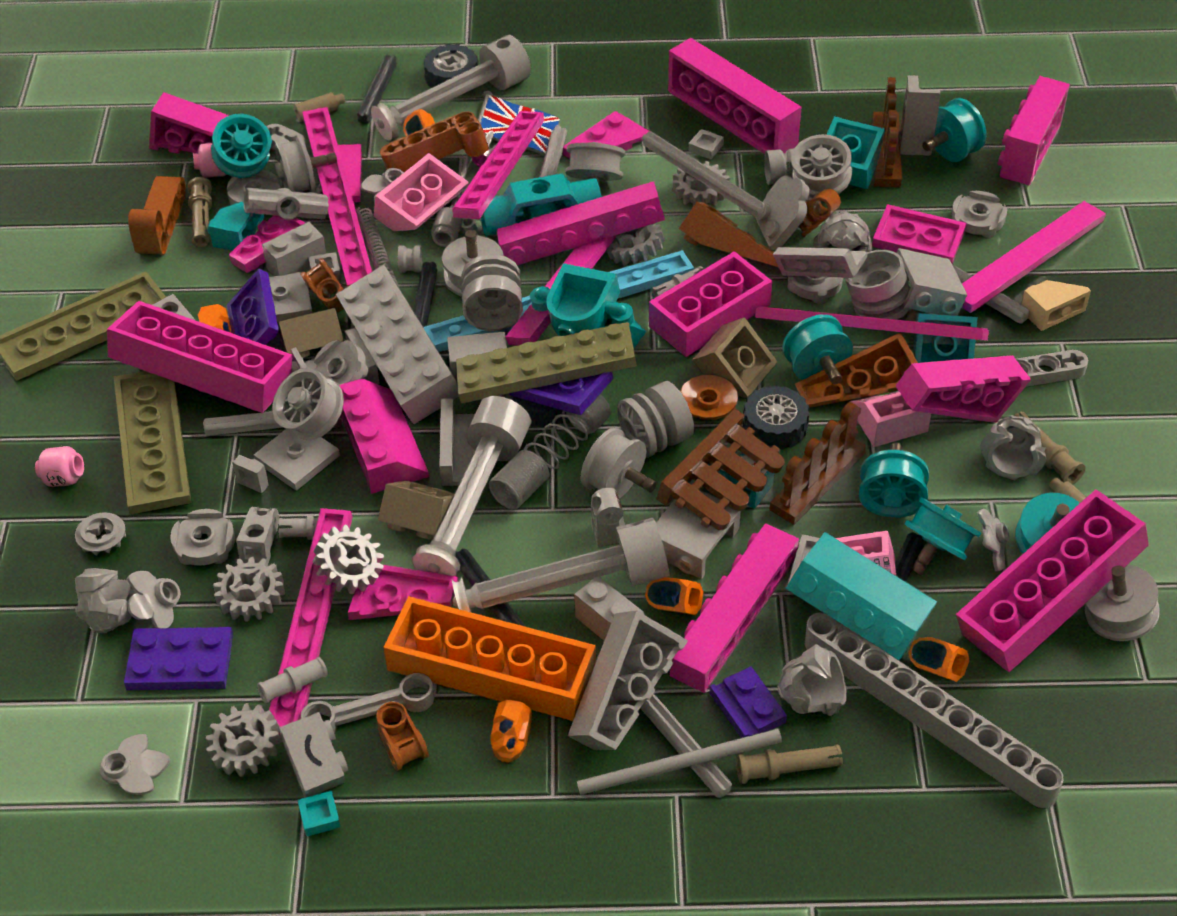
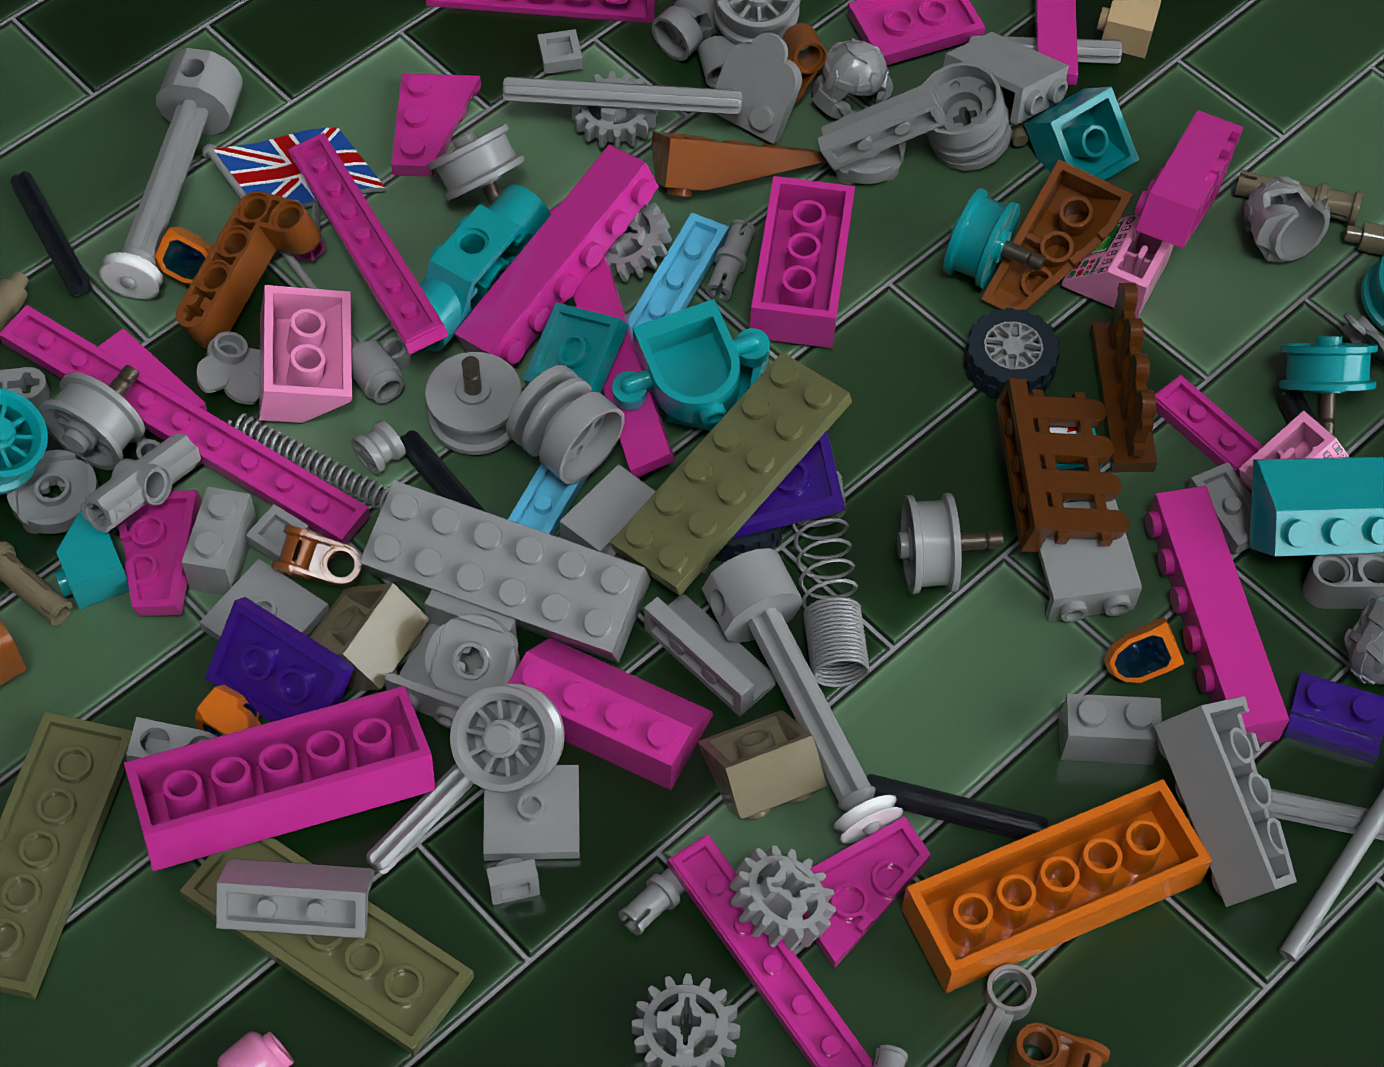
camera: 45 degrees left, 10 degrees up
light grey plate [170,509,235,565] -> none
light grey leg [236,507,279,564] -> none
black wheel [423,44,478,88] -> none
light grey piece [452,517,670,613] -> none
orange rock [491,700,532,763] -> none
light grey axle [539,125,567,177] -> none
light grey leg [591,488,625,547] -> none
light grey wheel [617,381,694,458] -> none
dark orange dish [680,375,738,420] -> none
dark tan slope [693,317,777,398] -> none
dark pink tile [755,306,989,341] -> none
teal wheel [859,443,929,518] -> none
light grey beam [1016,350,1089,387] -> none
none -> light grey panel [216,859,374,938]
none -> teal plate [523,302,629,393]
none -> dark pink tile [1155,375,1263,478]

